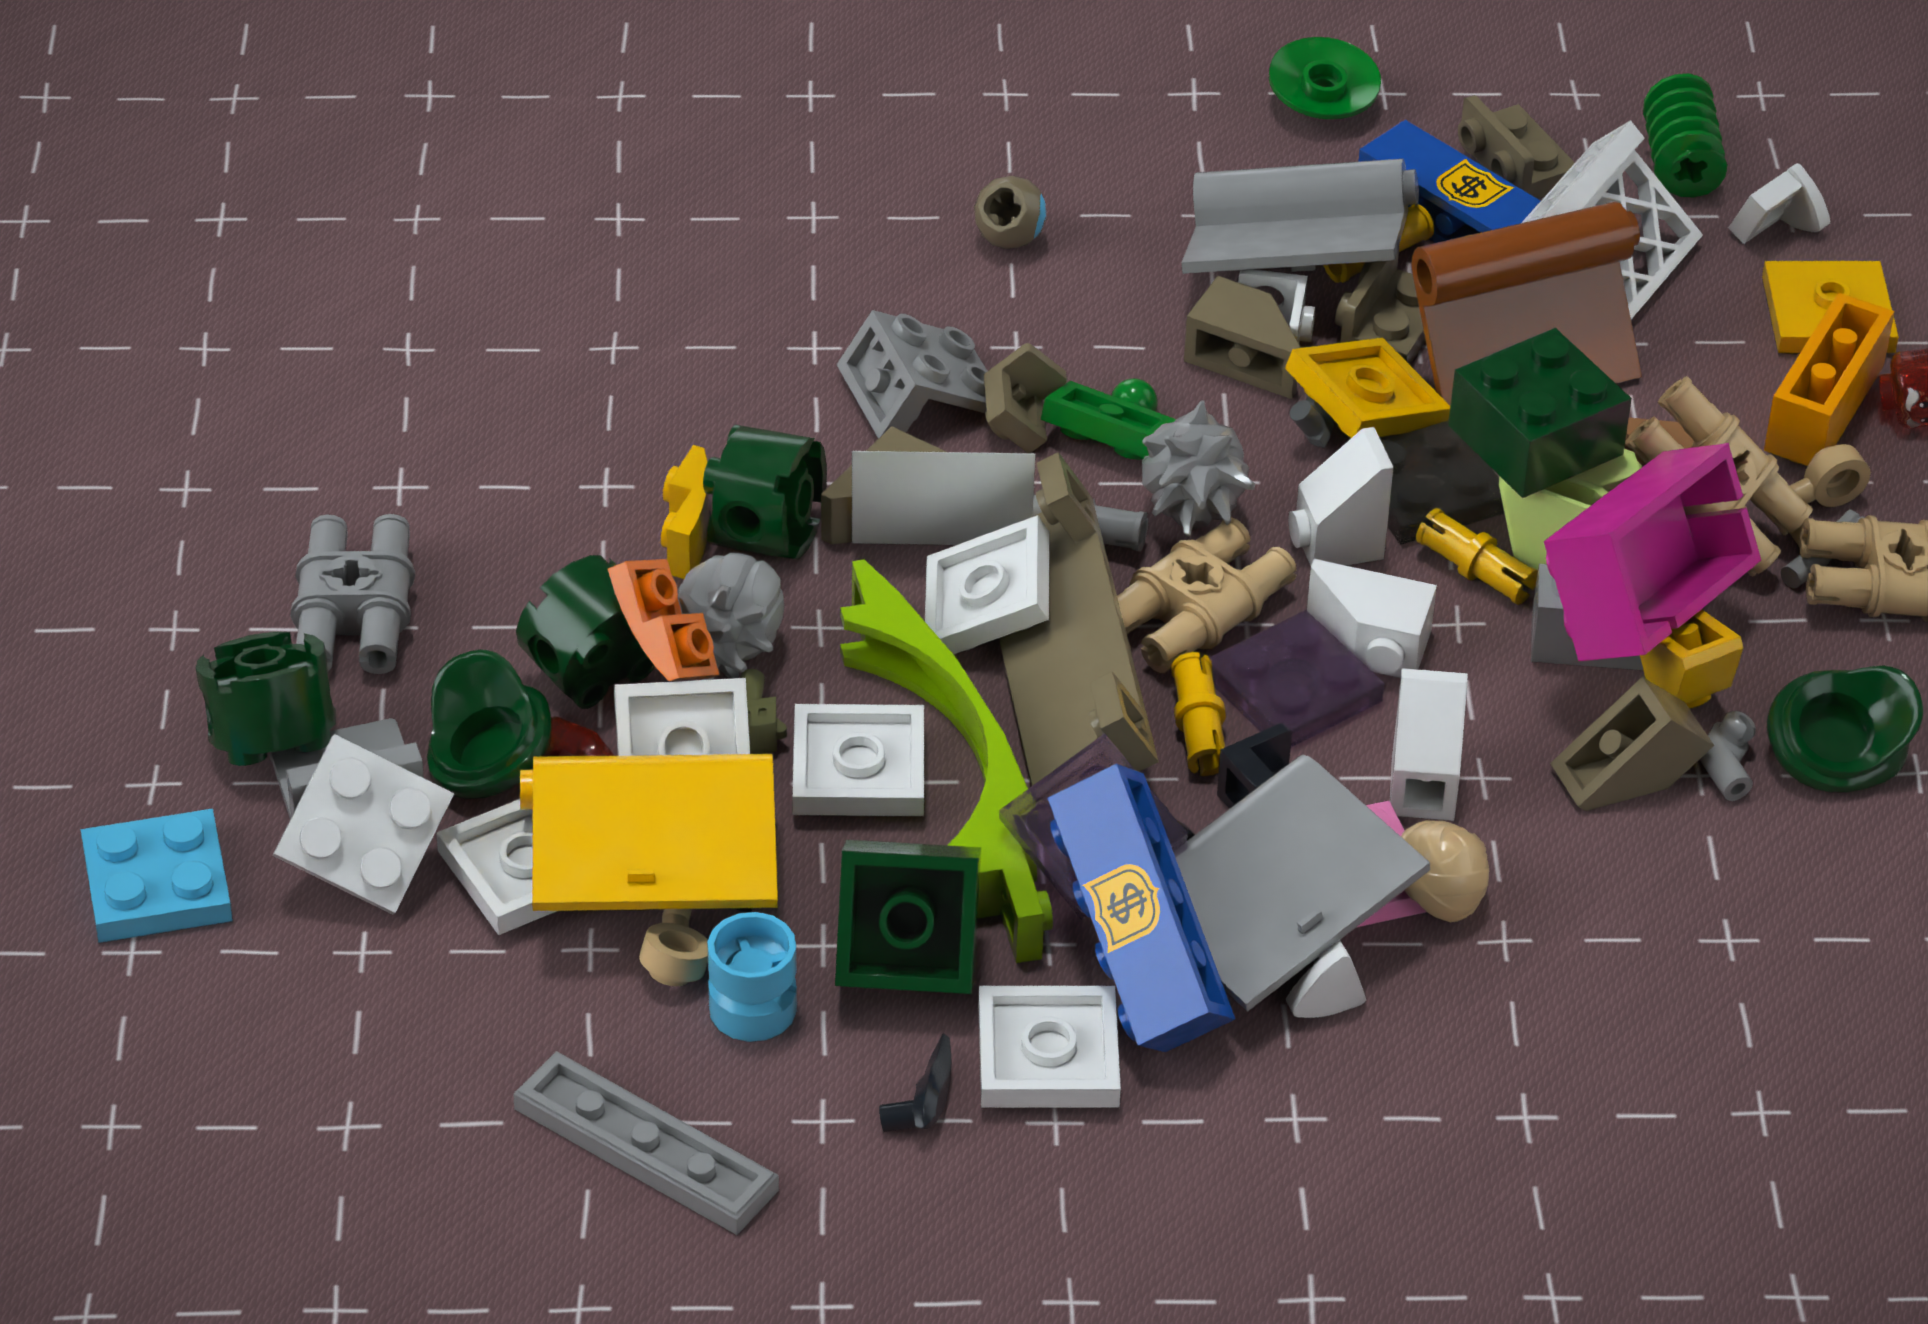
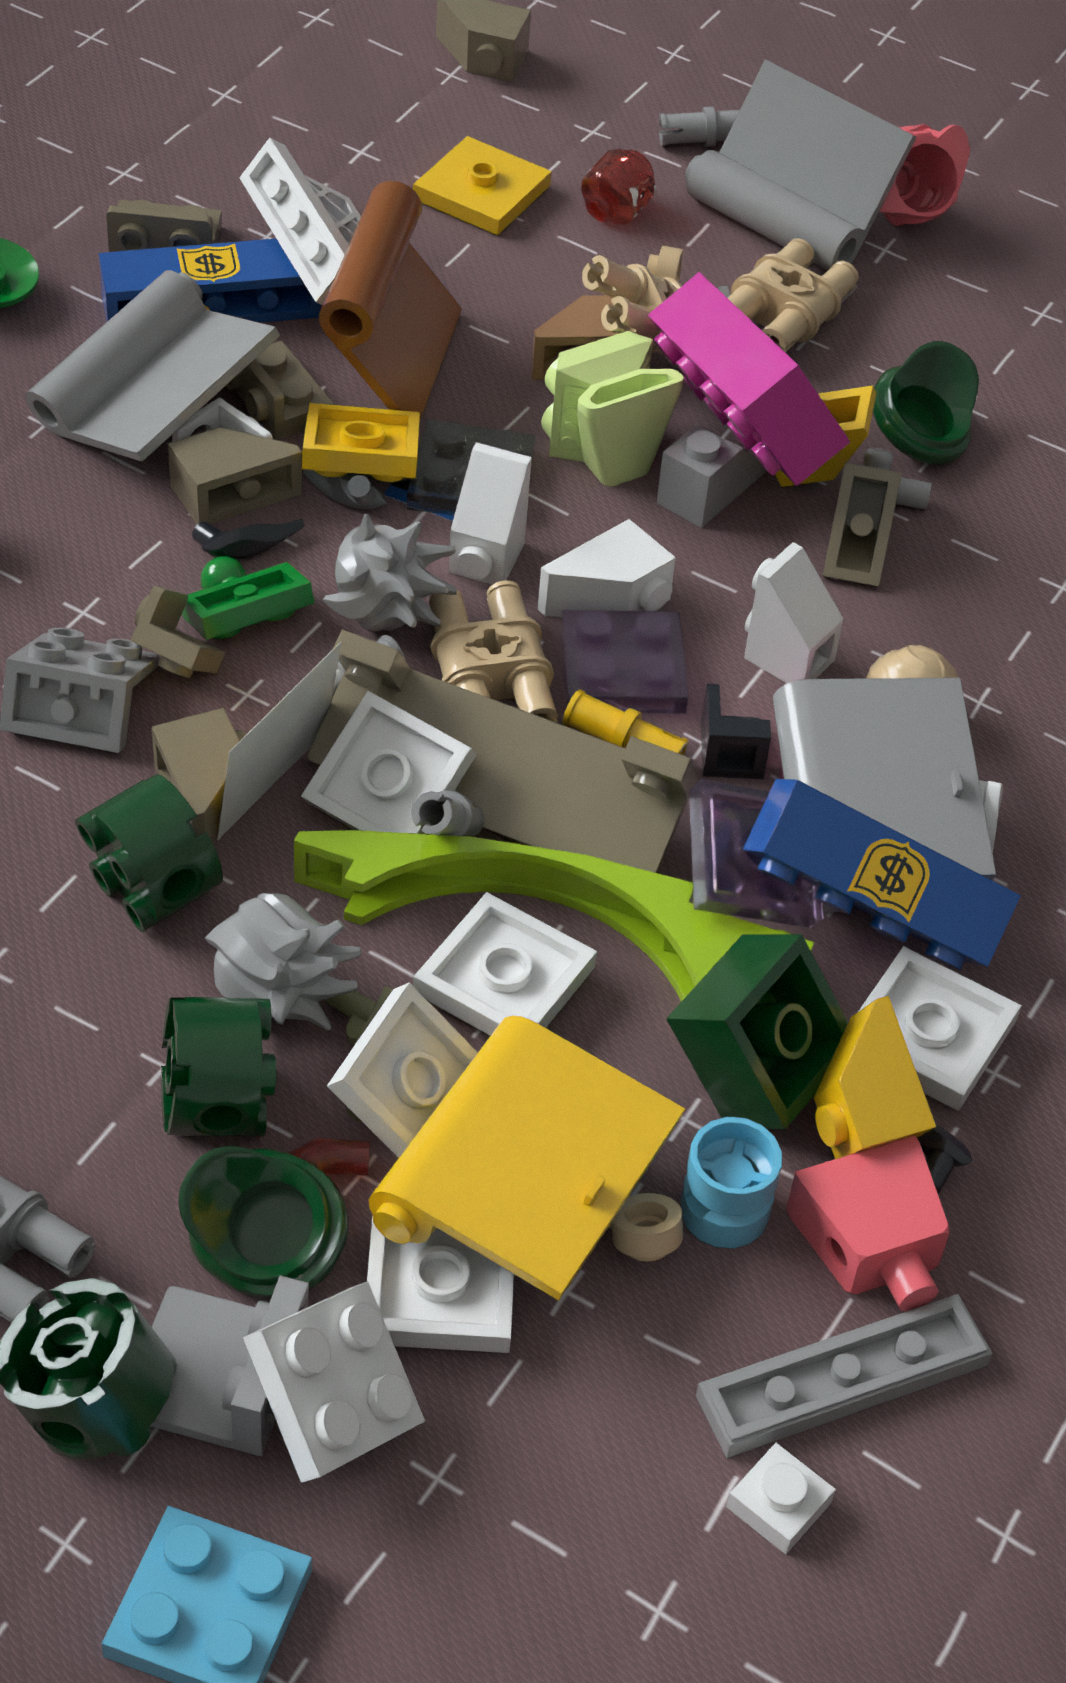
camera: 60 degrees left, 5 degrees up
orange slope [608,559,719,682] -> none
yellow slope [661,445,709,579] -> none
yellow pin [1416,508,1538,605] -> none
dark green brick [1448,327,1632,498] -> none
green piece [1643,73,1728,198] -> none
white tile [1728,163,1830,244] -> none
light orange brick [1764,292,1895,466] -> none
none -> black bar [192,519,305,559]
none -> light grey pin [411,790,484,837]
none -> white plate [726,1443,836,1555]
none -> coral torso [786,1135,949,1312]
none -> yellow slope [814,996,936,1159]

